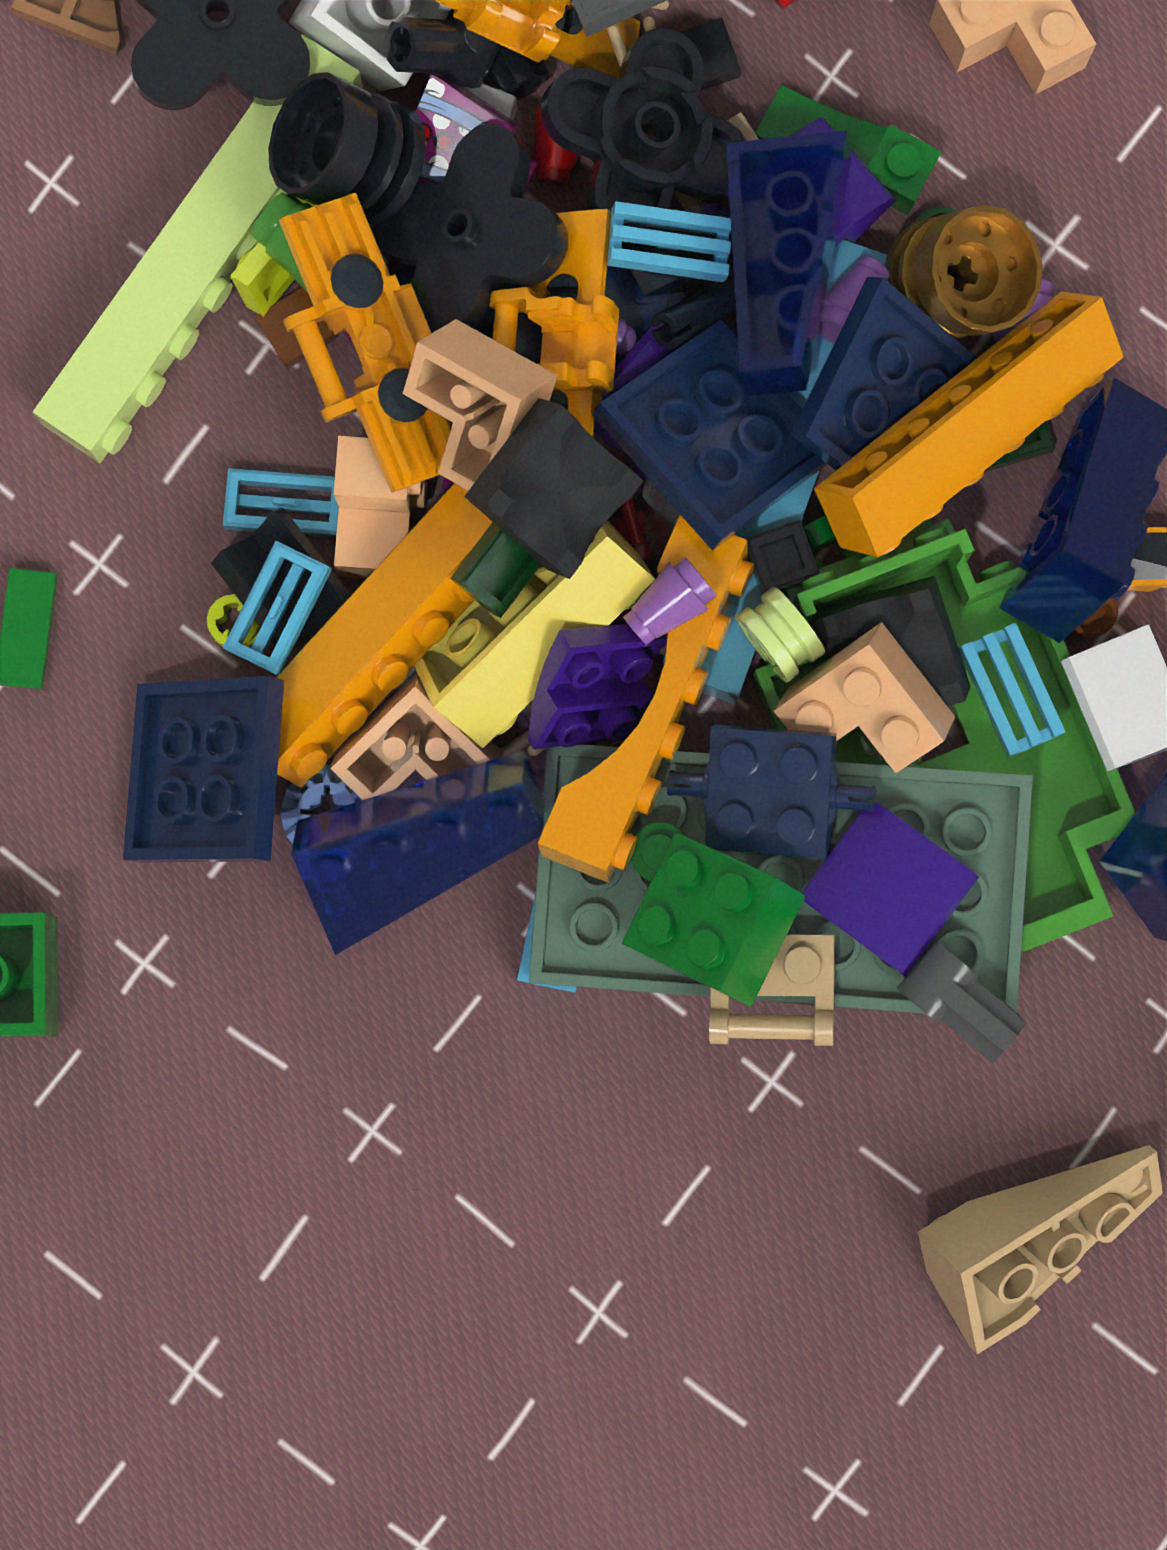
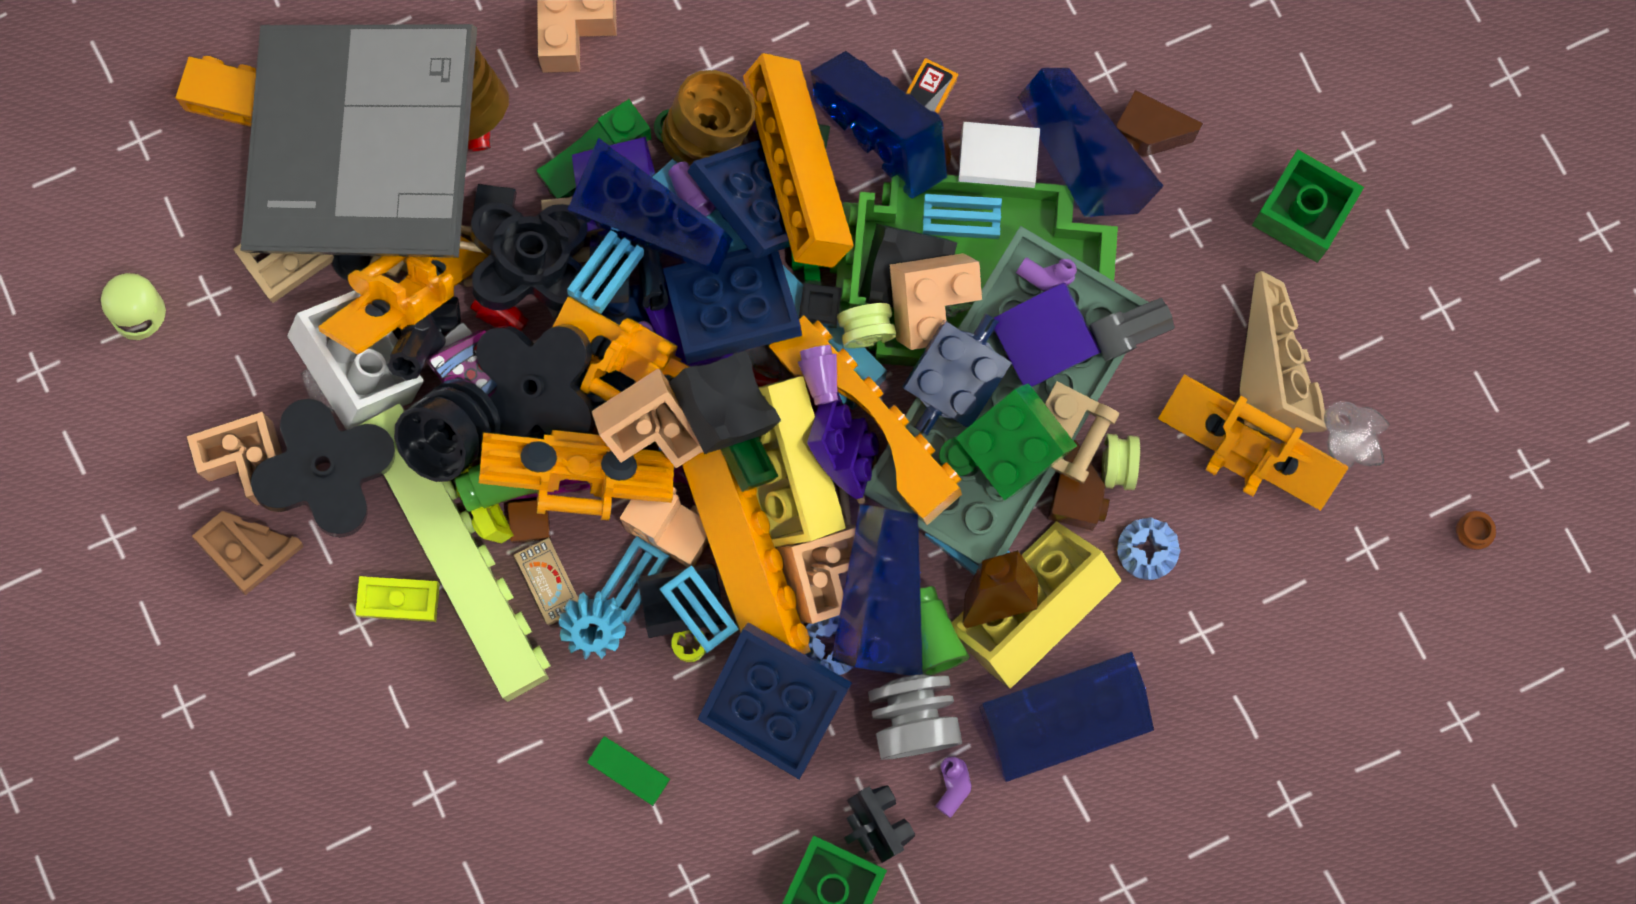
camera: 65 degrees left, 5 degrees down
none -> neon yellow plate [355,576,440,622]
none -> tan tile [514,538,578,626]
none -> medium azure gear [559,591,626,660]
none -> black hips [844,785,915,863]
none -> light grey wheel [868,674,962,760]
none -> bright green plant [899,586,970,676]
none -> medium lavender arm [935,756,972,818]
none -> light yellow slope [951,521,1122,689]
none -> reddish brown slope [963,550,1039,628]
none -> clear blue slope [979,652,1154,783]
none -> medium lavender arm [1016,257,1077,291]
none -> reddish brown slope [1047,440,1110,531]
none -> yellowish green wheel [1101,434,1140,490]
none -> light blue gear [1117,517,1181,580]
none -> light orange piece [1158,374,1349,511]
none -> clear plate [1324,402,1390,469]

